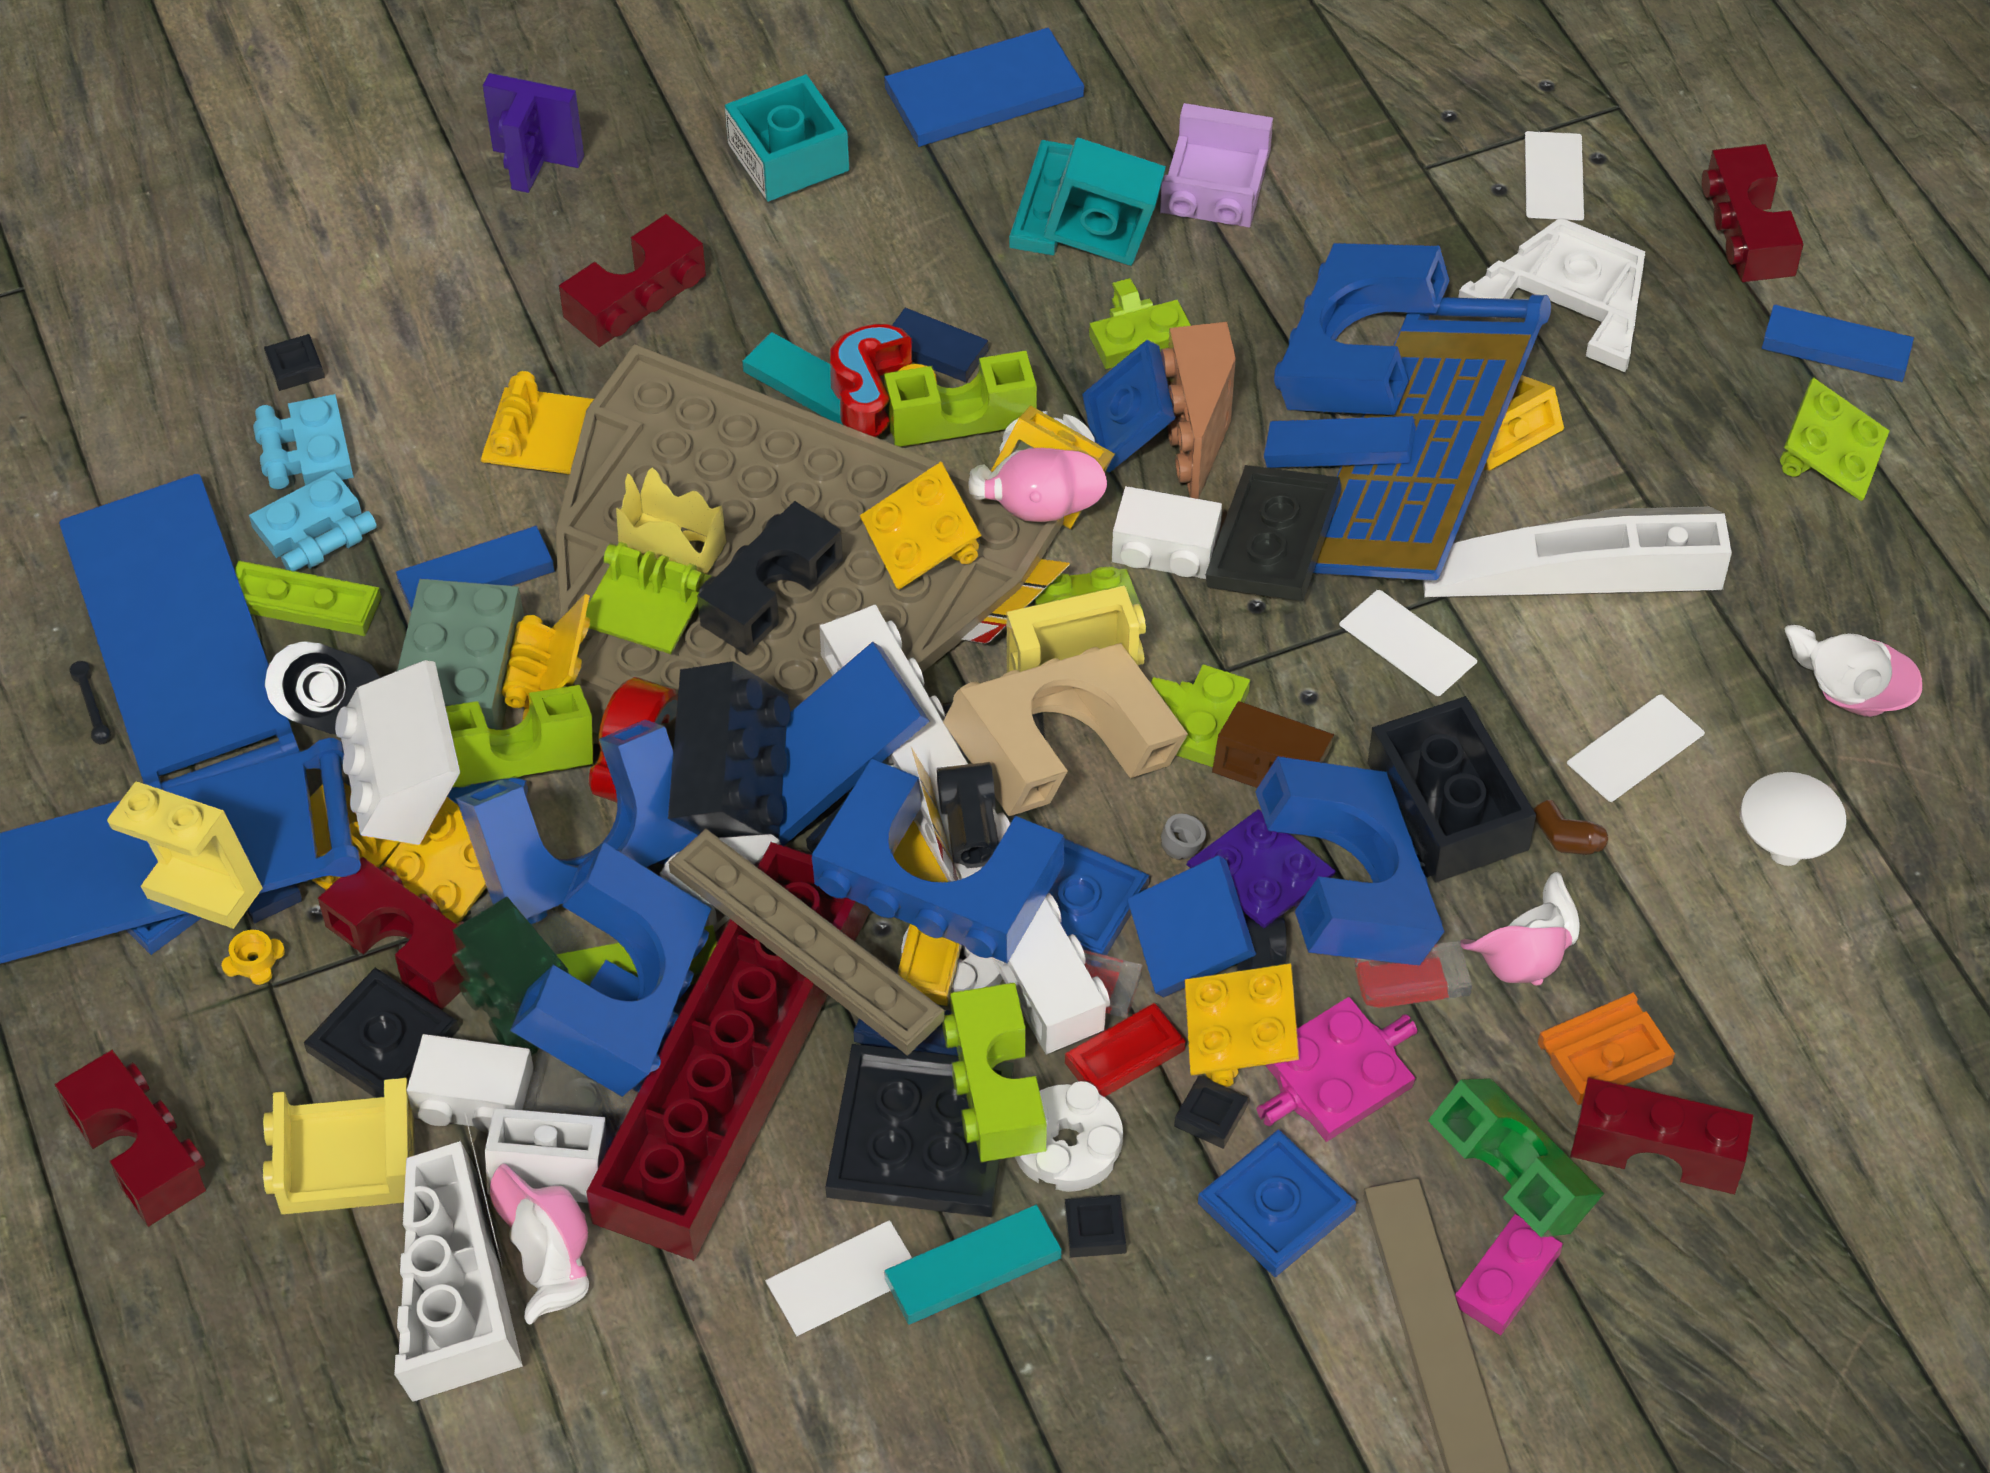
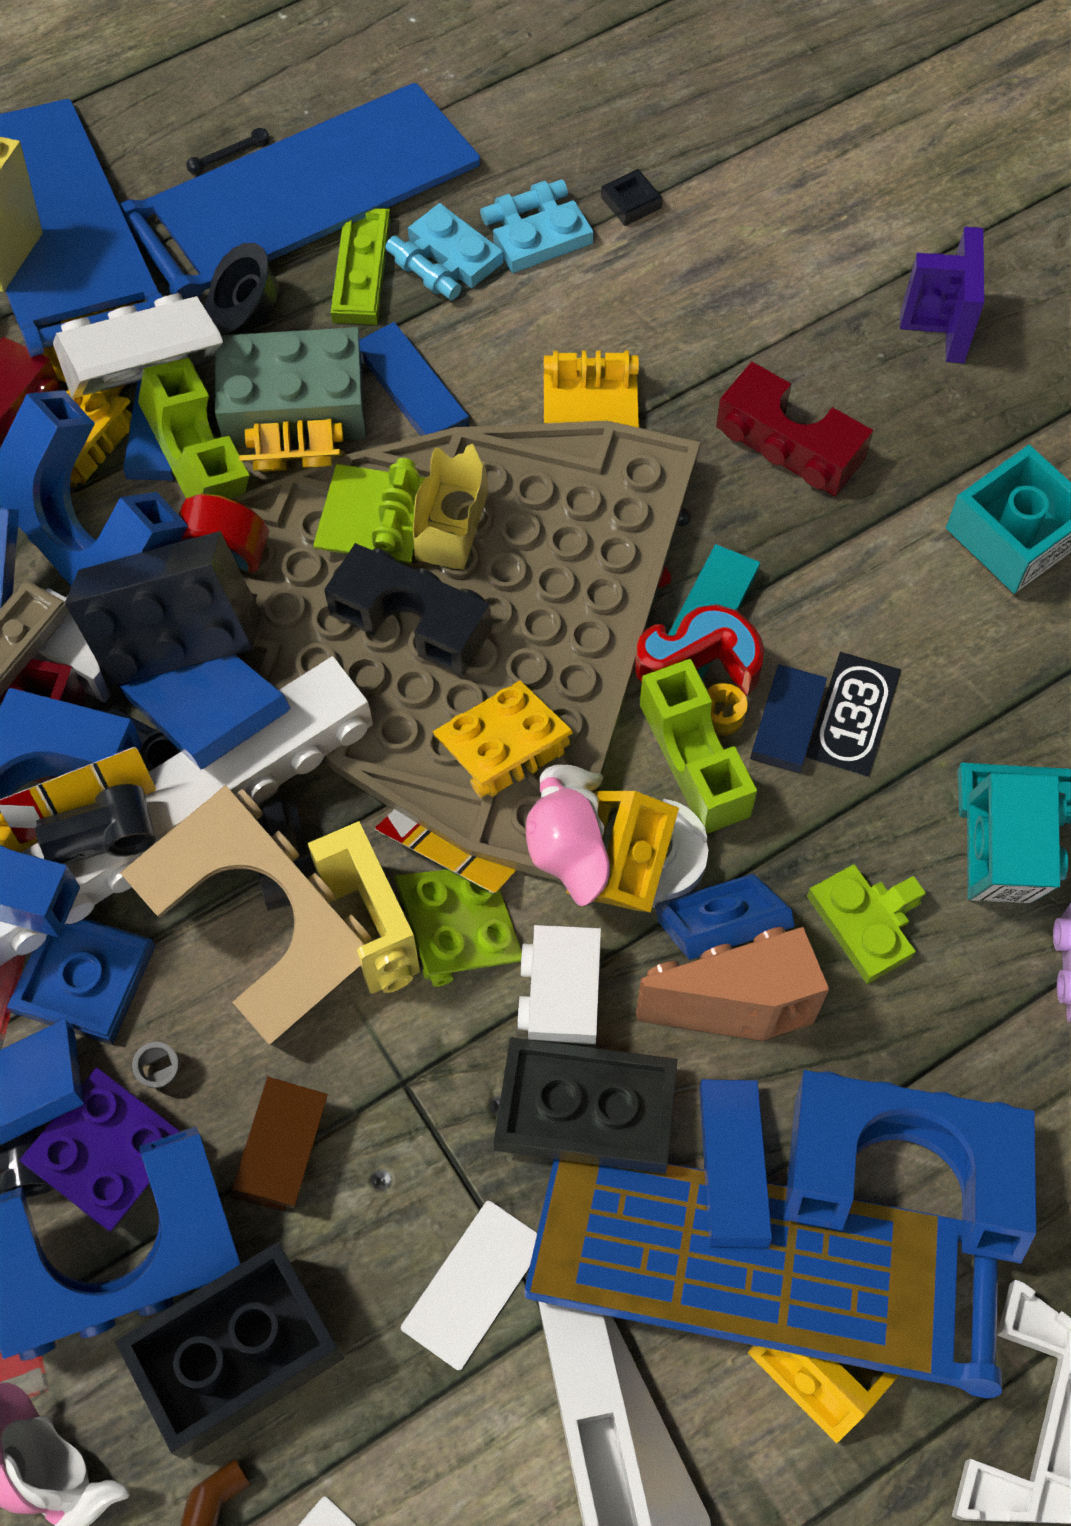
camera: 80 degrees right, 10 degrees up
lime hinge [1151,664,1250,767] -> none
none -> black sticker [806,652,901,777]

